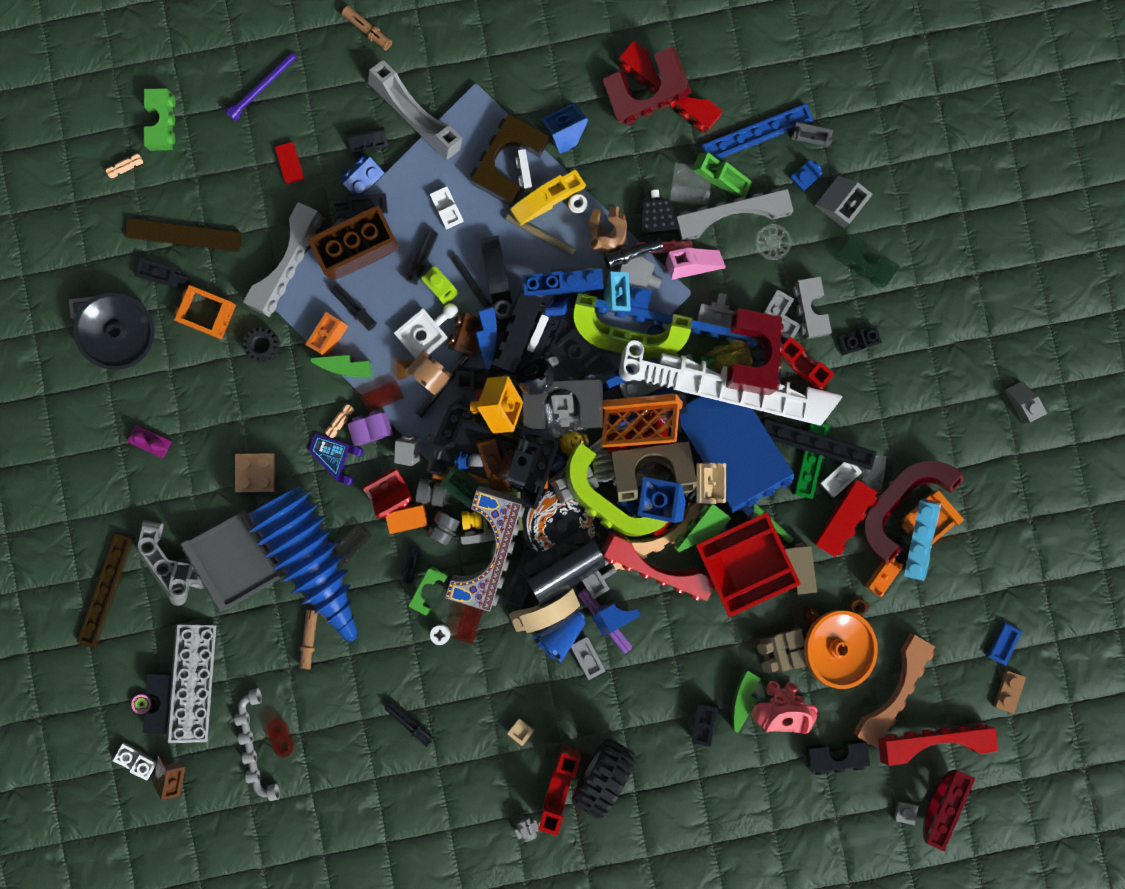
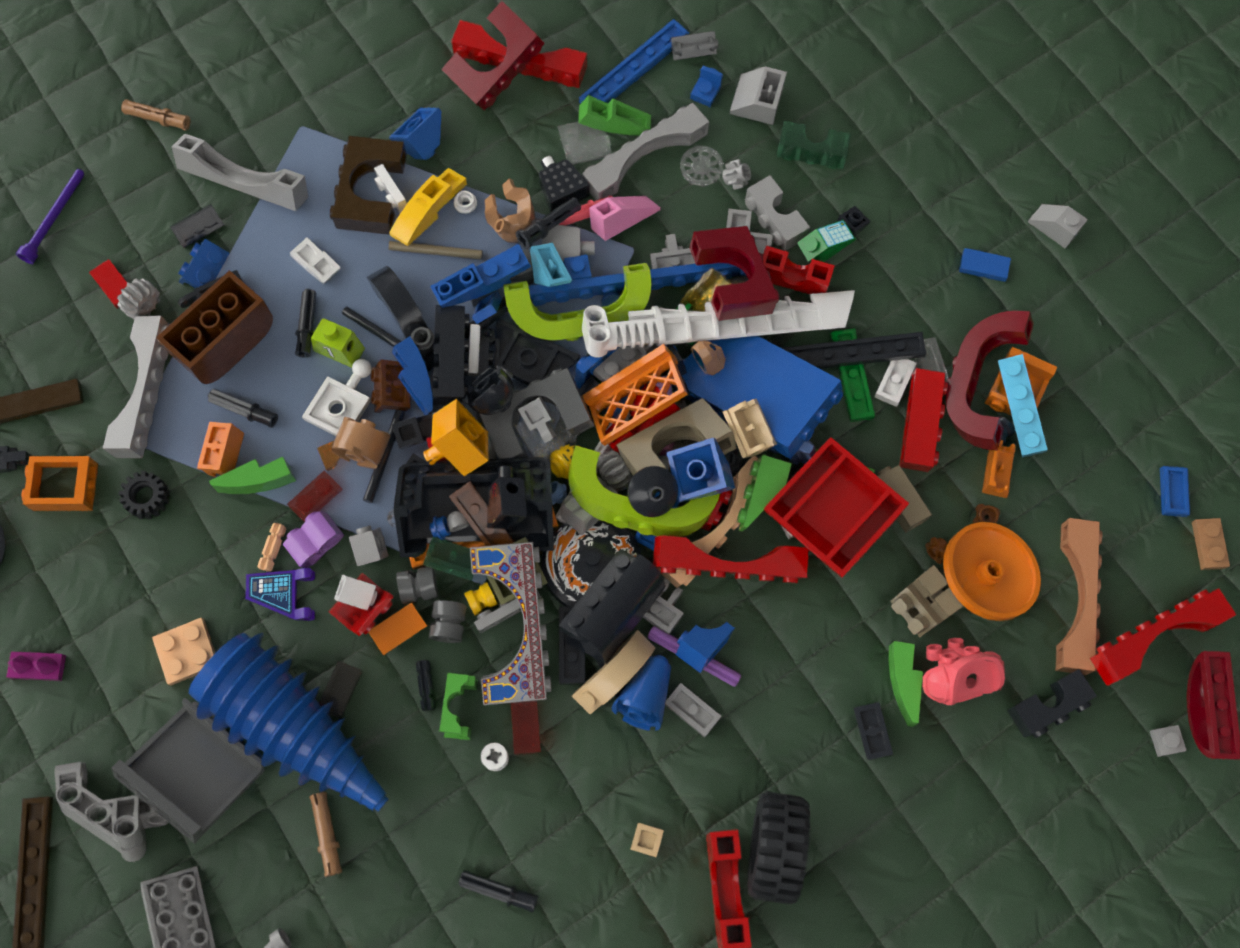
camera: 20 degrees left, 15 degrees down
none -> light grey gear [117,278,160,319]
none -> white brick [334,575,377,611]
none -> black dish [628,466,678,517]
none -> medium nougat rock [691,341,726,375]
none -> light grey gear [722,159,751,190]
none -> green slope [797,220,856,263]
none -> blue tile [959,248,1011,282]

